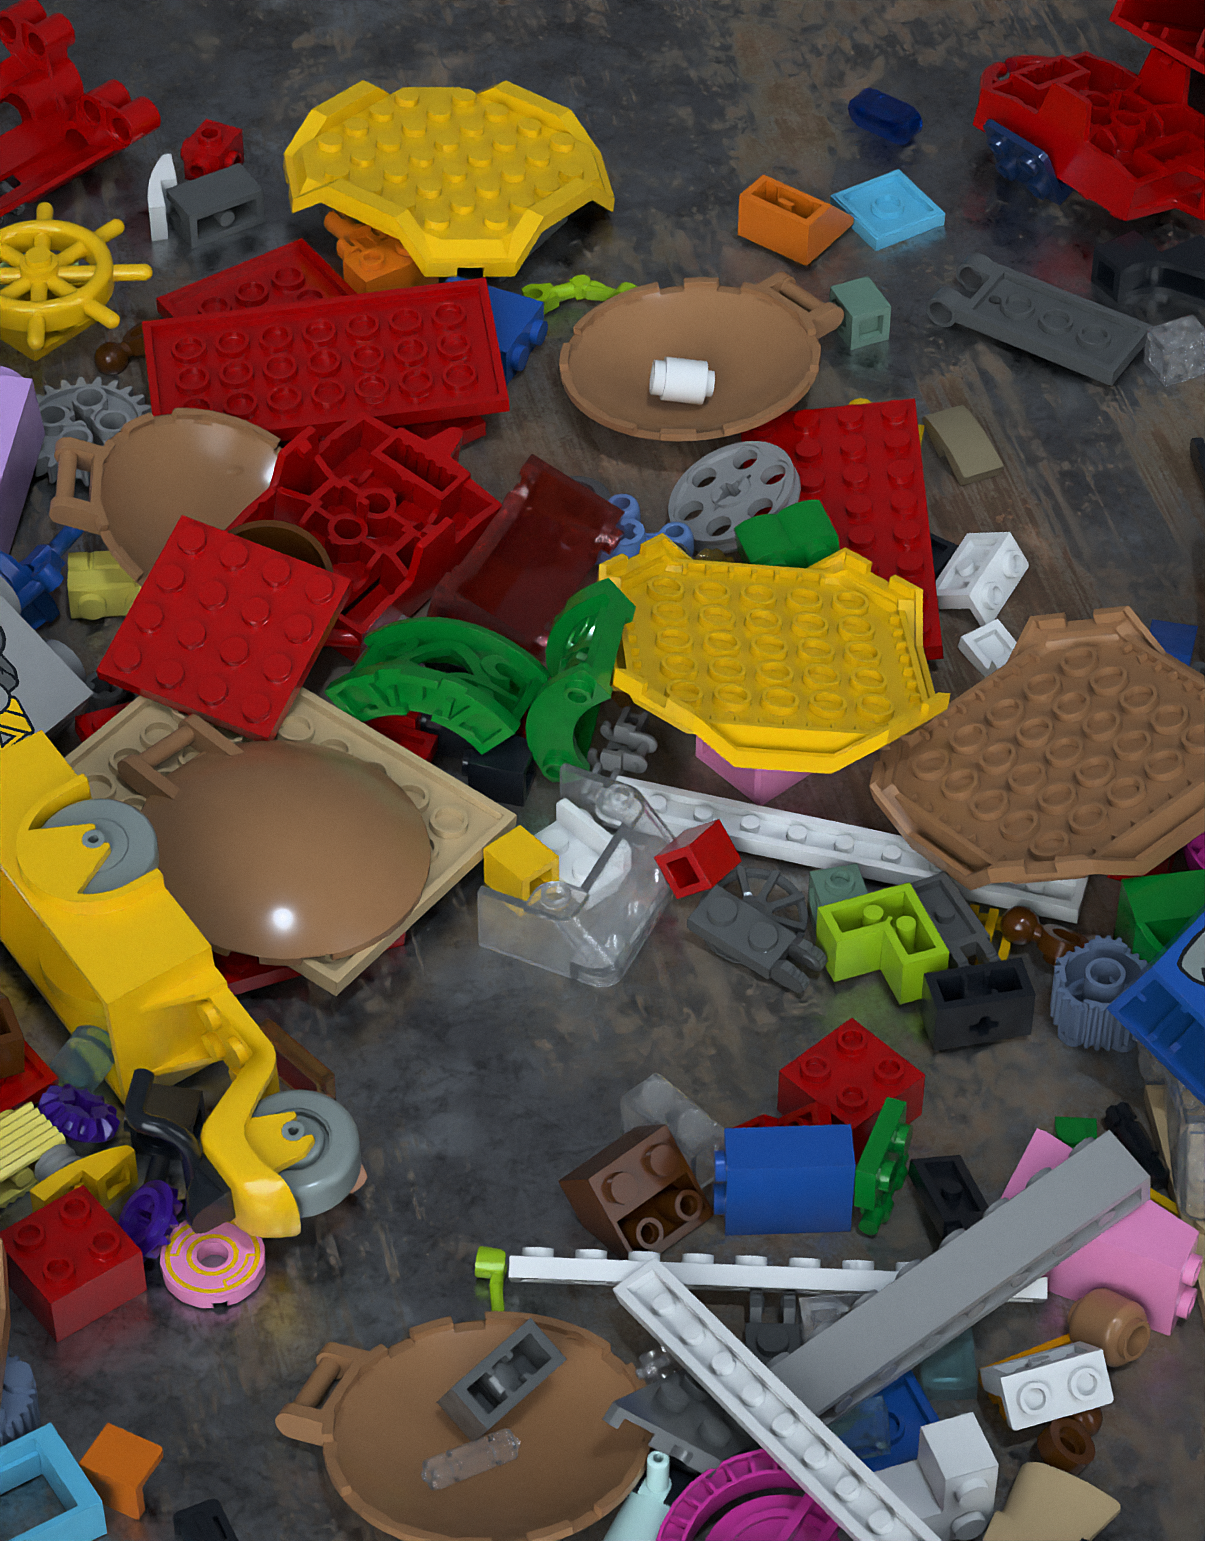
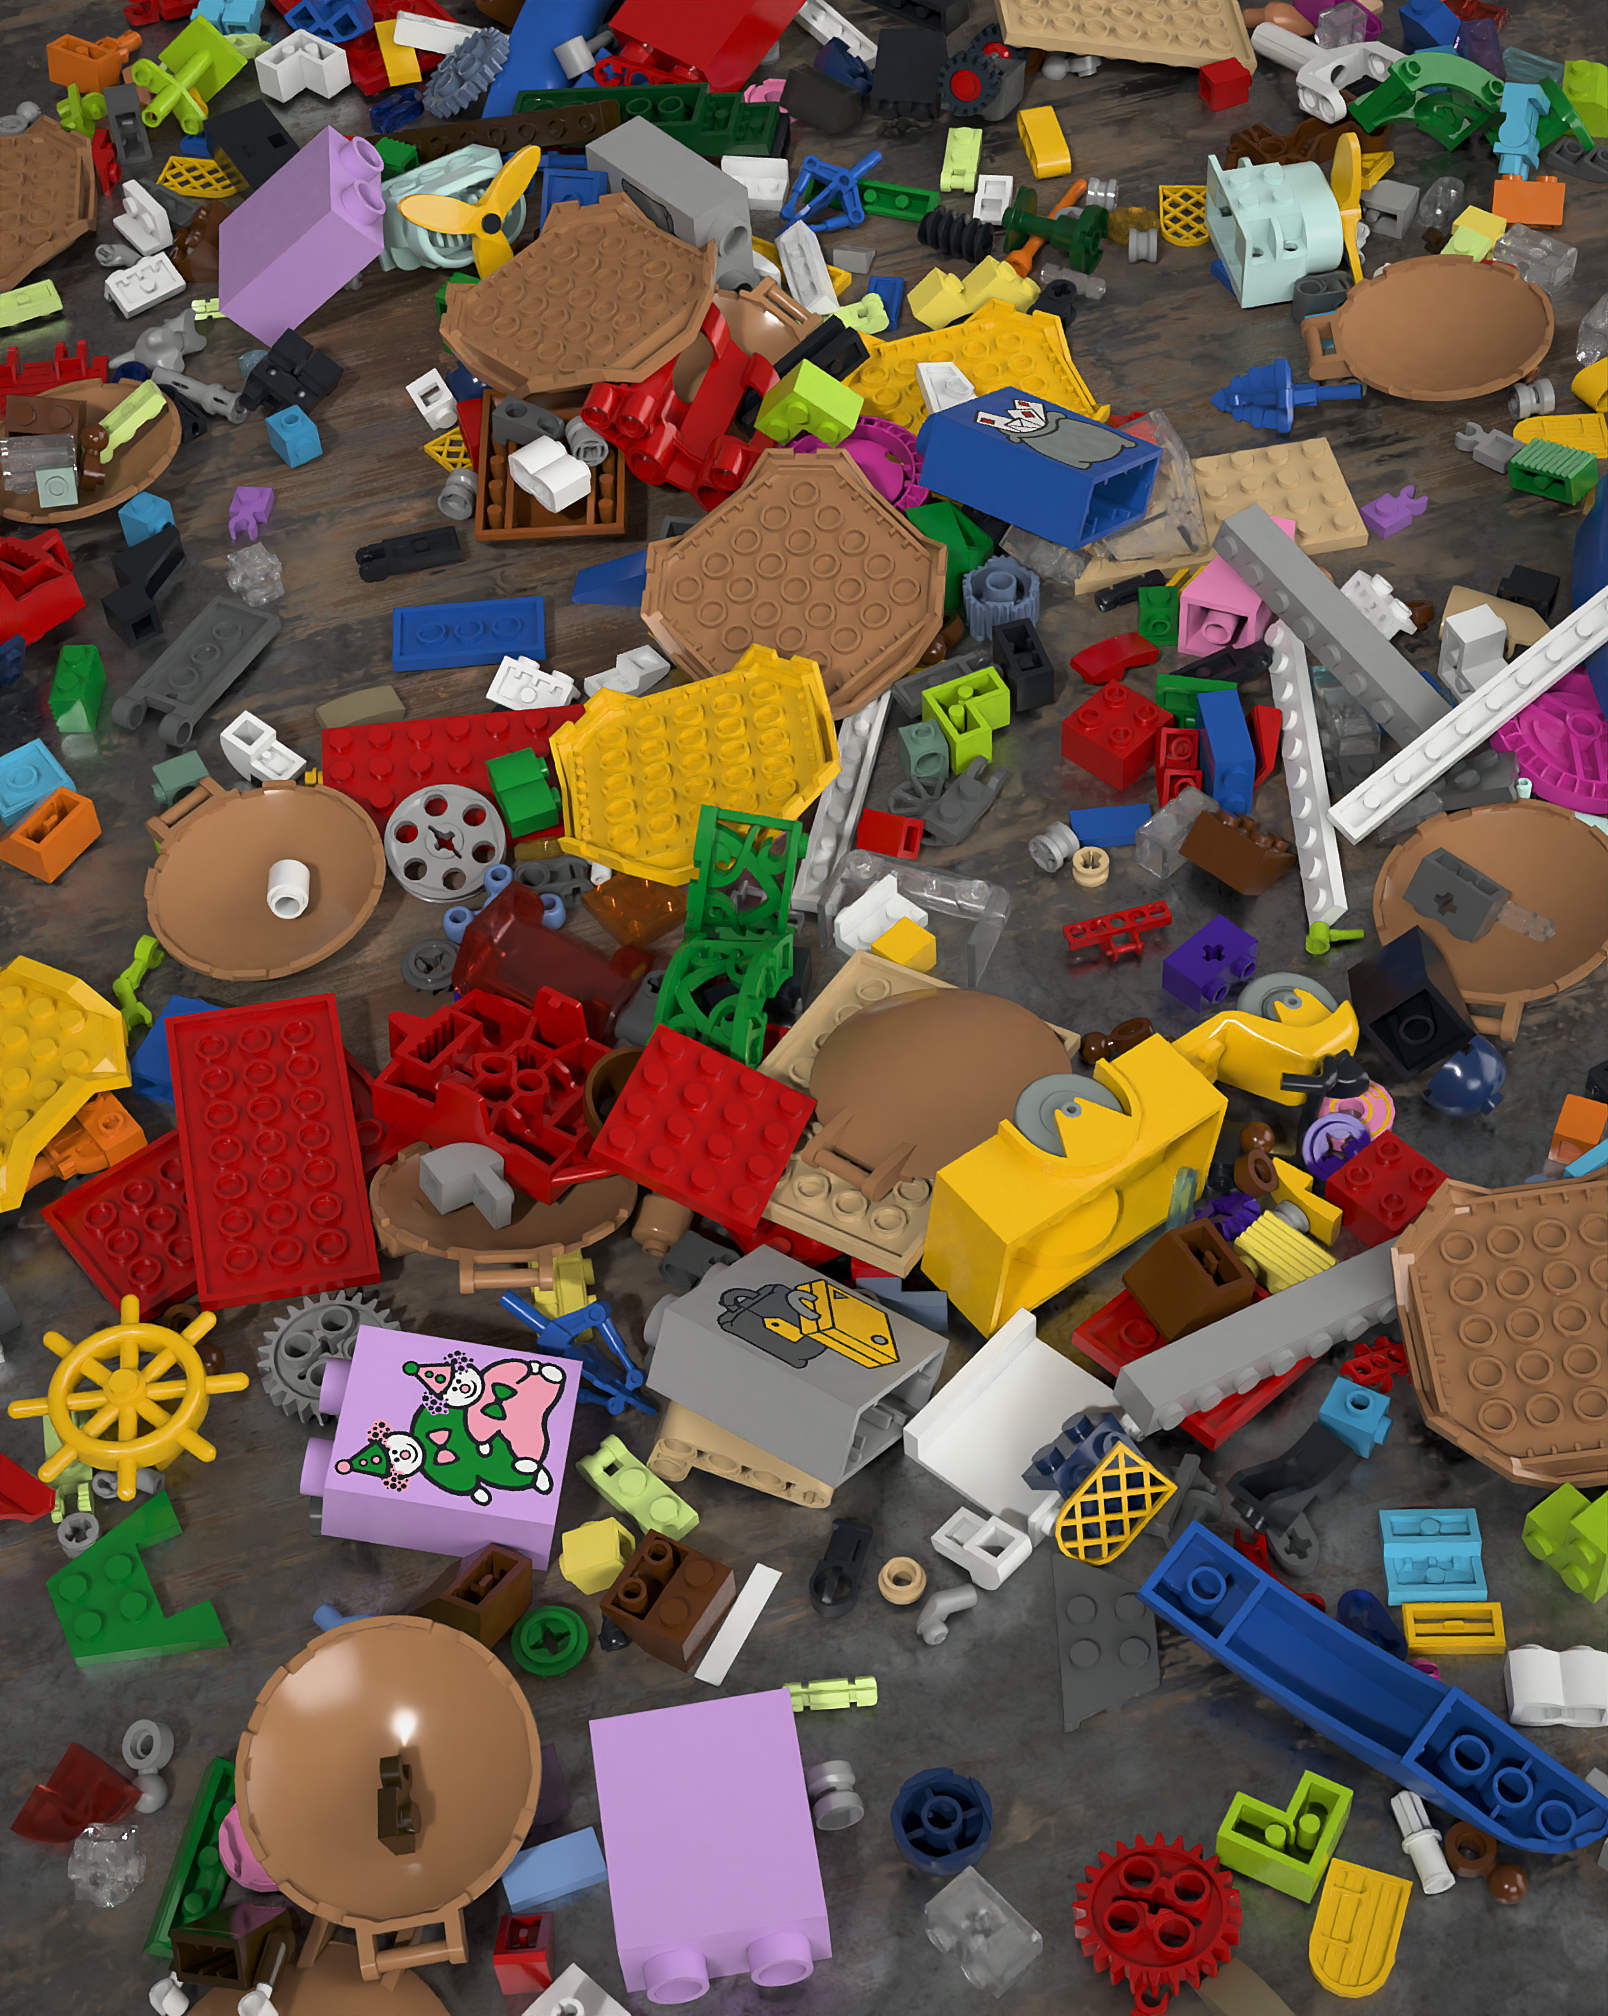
camera: 90 degrees left, 5 degrees up
none -> green brick [48,645,107,732]
none -> white brick [220,710,307,782]
none -> blue plate [392,596,546,672]
none -> light grey brick [419,1142,514,1230]
none -> light grey wheel [1028,821,1080,873]
none -> red piece [1062,900,1172,962]
none -> red slope [1069,632,1159,685]
none -> blue tile [1069,803,1155,849]
none -> tan bush [1072,846,1109,887]
none -> reddish brown plate [1078,1018,1155,1065]
none -> dark purple brick [1162,914,1258,1014]
none -> reddish brown plate [1234,1121,1278,1198]
none -> red slope [1245,704,1282,792]
none -> black slope [1347,925,1478,1081]
none -> dark blue cylinder [1420,1033,1507,1119]

